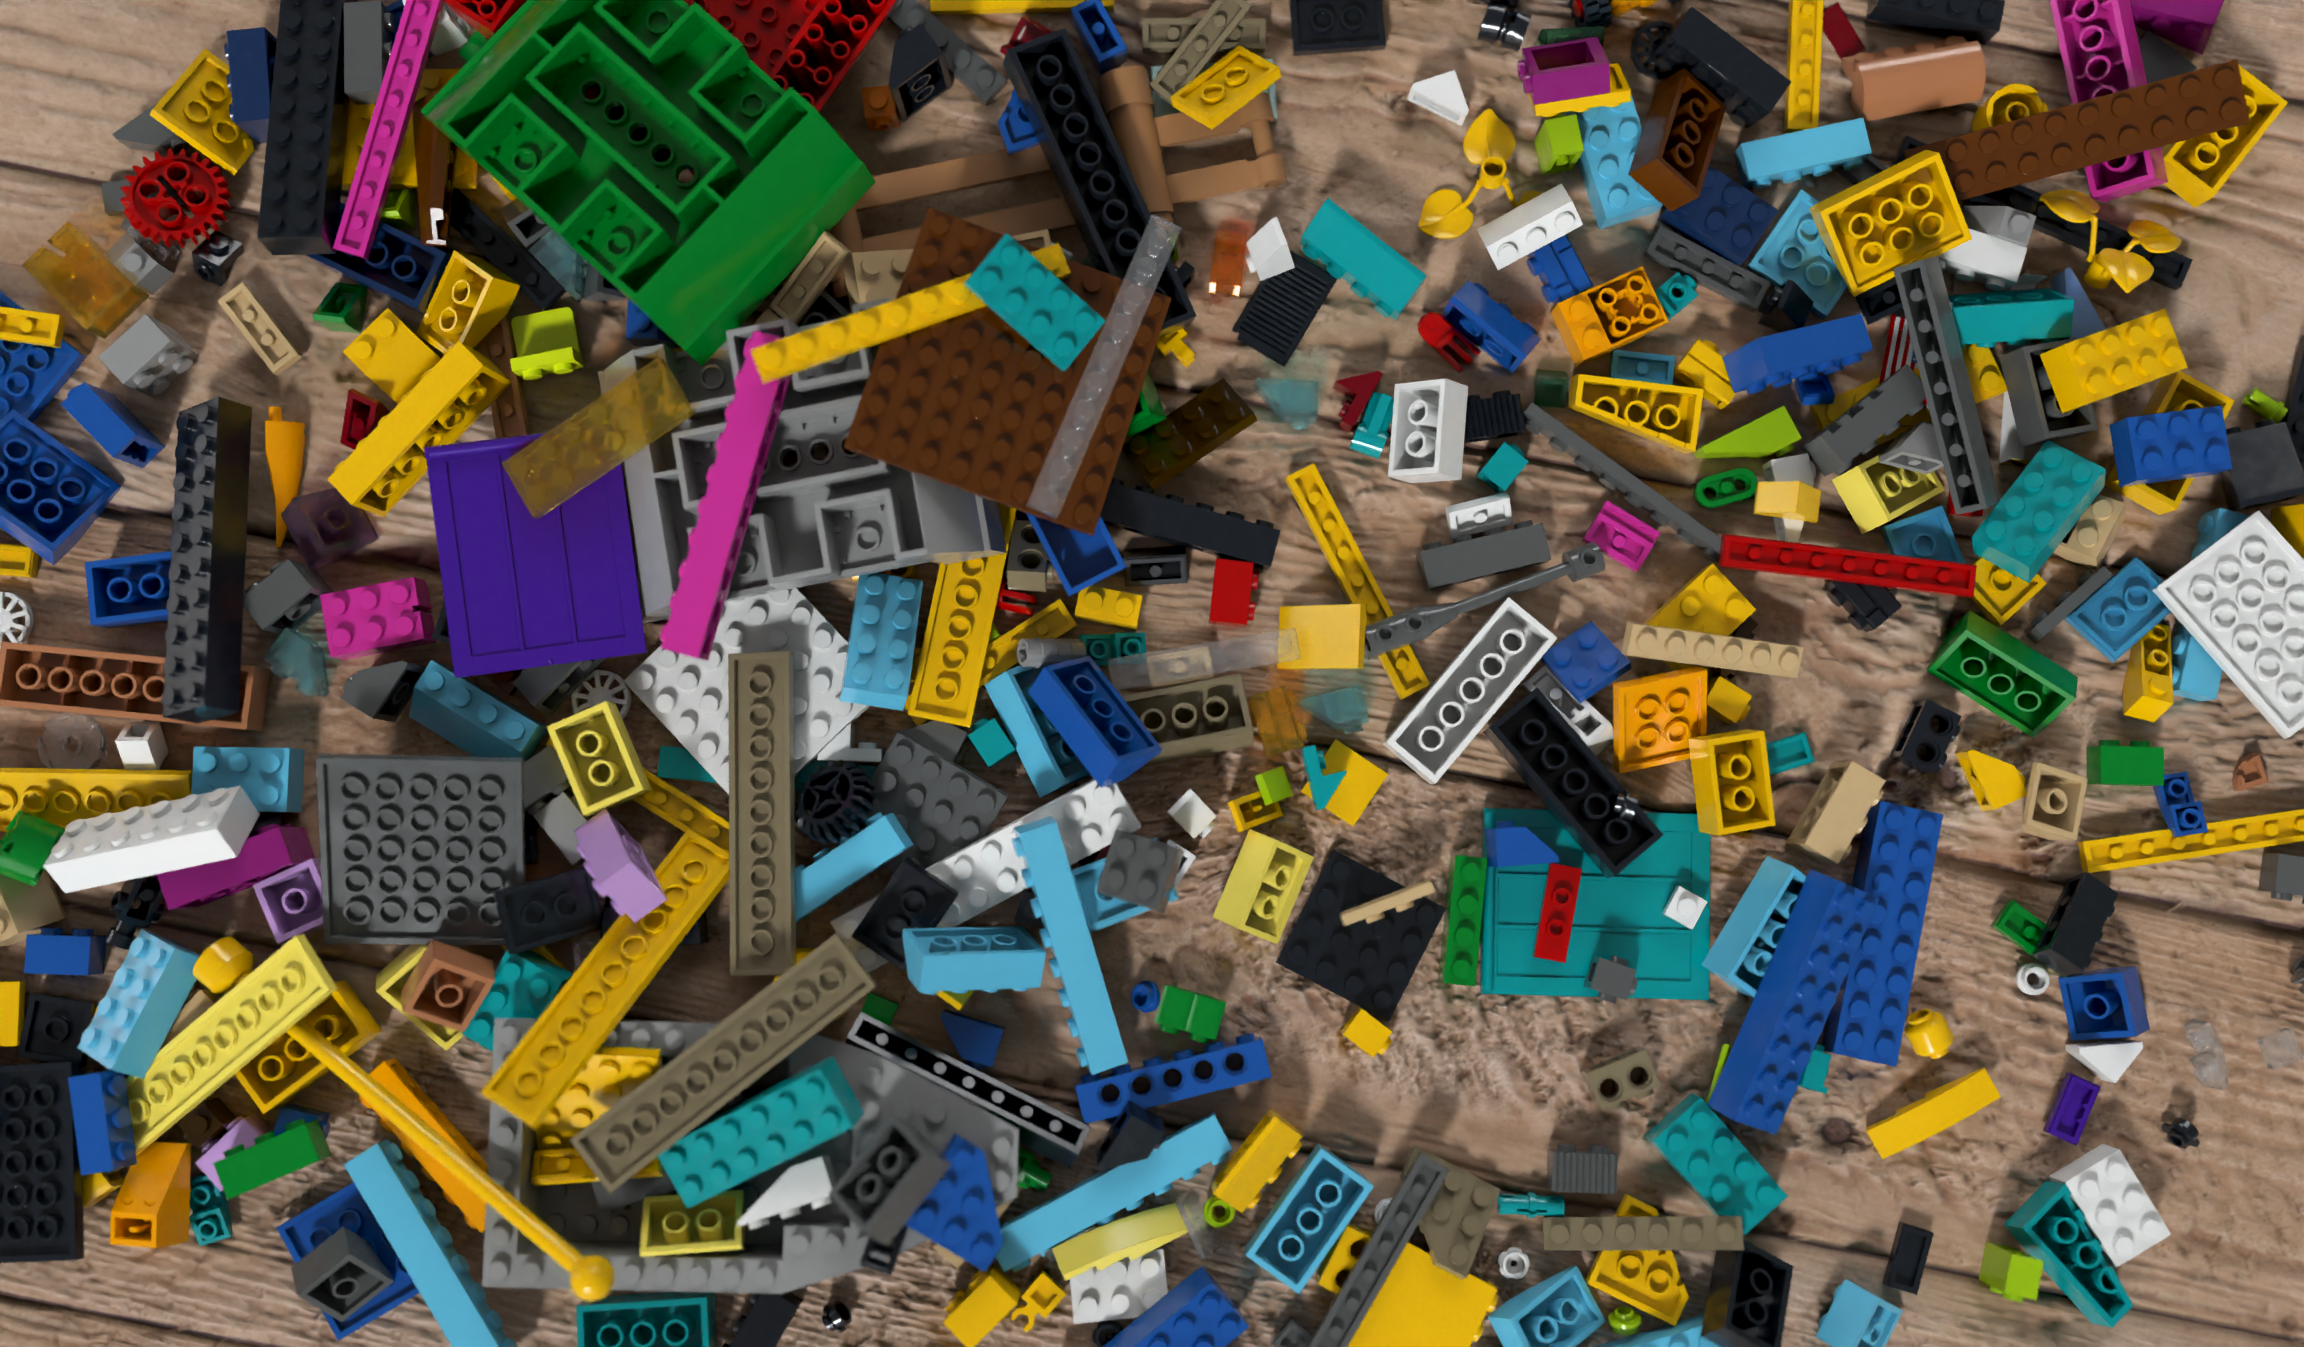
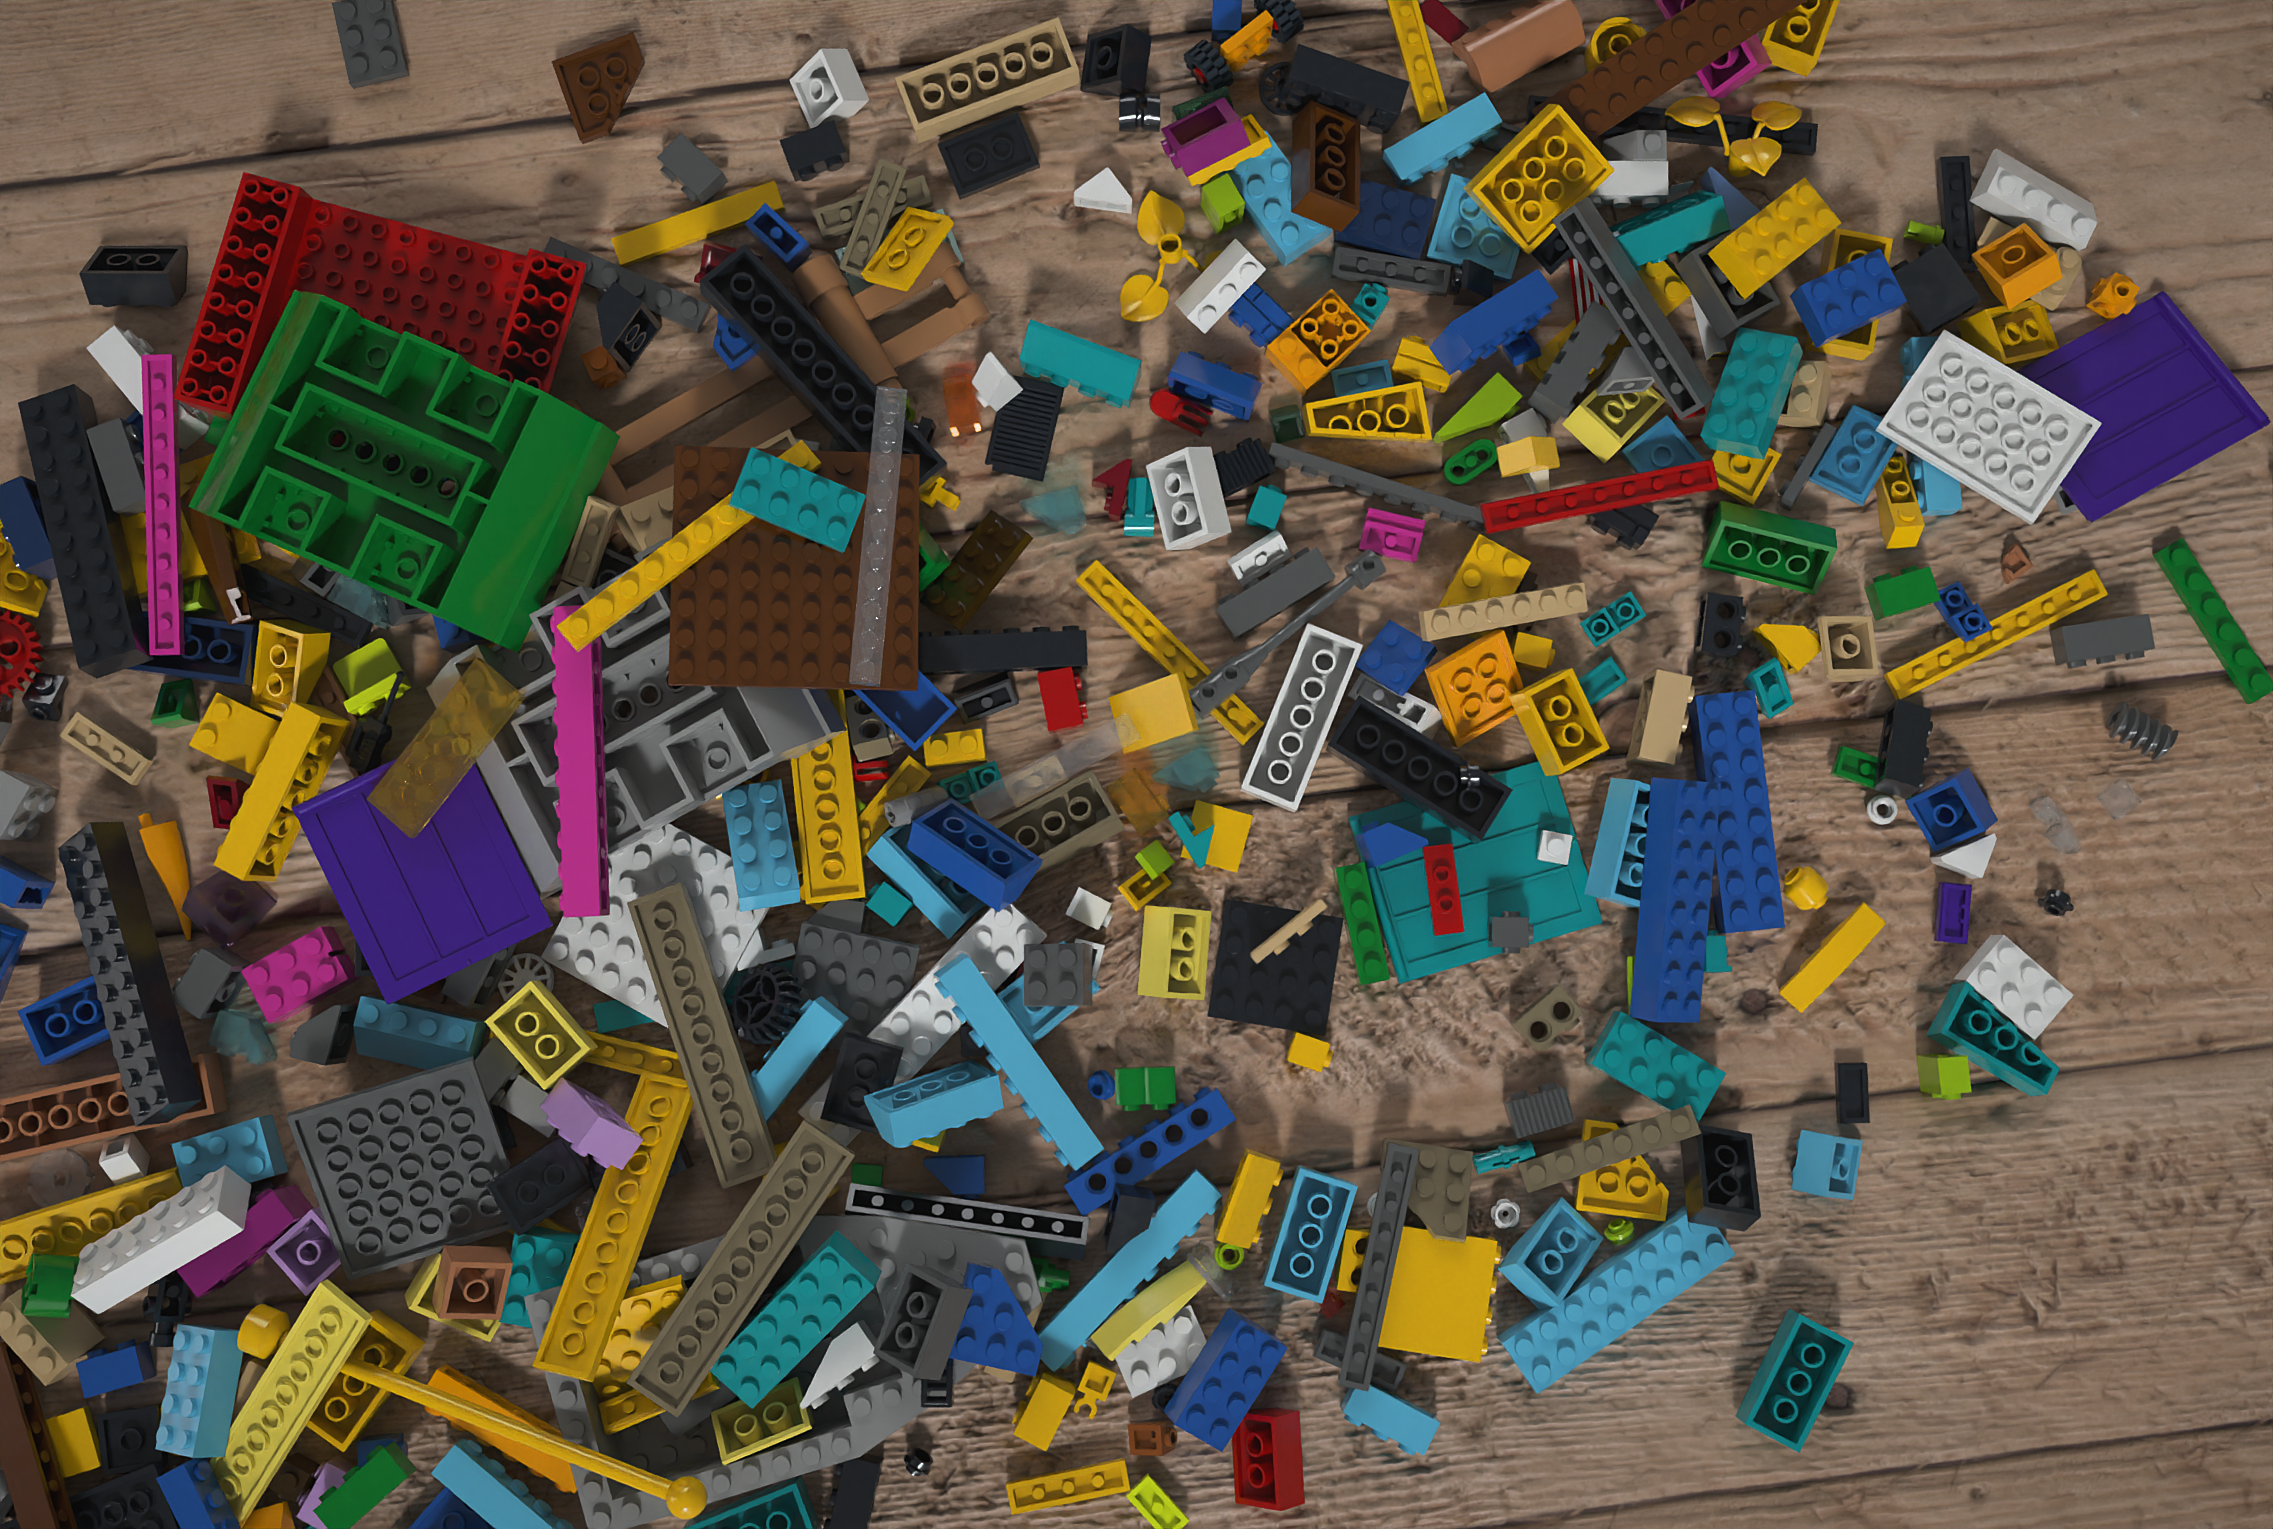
camera: 15 degrees left, 0 degrees up
none -> black piece [345,671,405,774]
none -> clear red plate [1318,1291,1346,1319]
none -> teal slope [1580,591,1647,648]
none -> teal slope [1743,657,1794,719]

